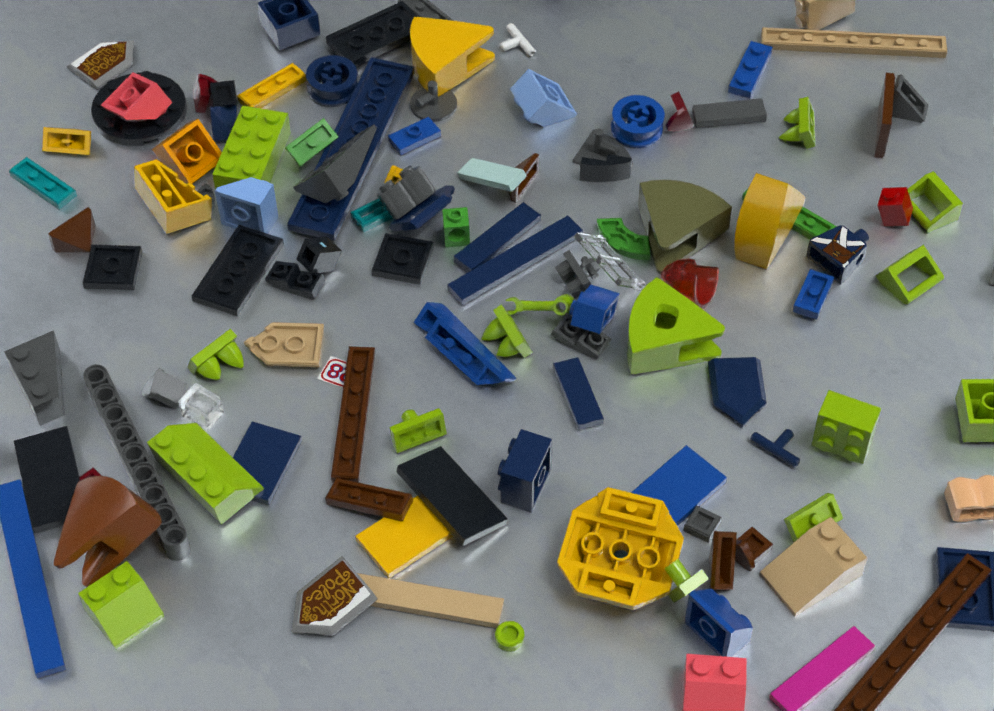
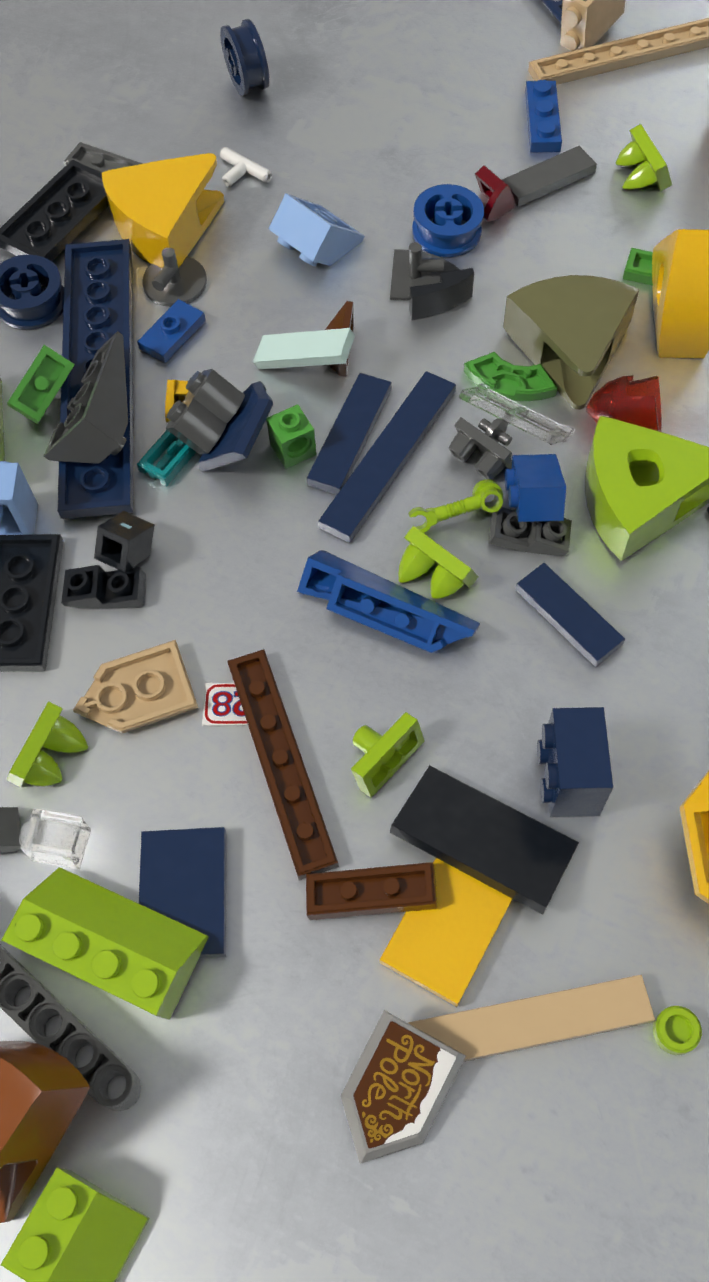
camera: 20 degrees left, 10 degrees up
black tile [372,233,434,285] -> none

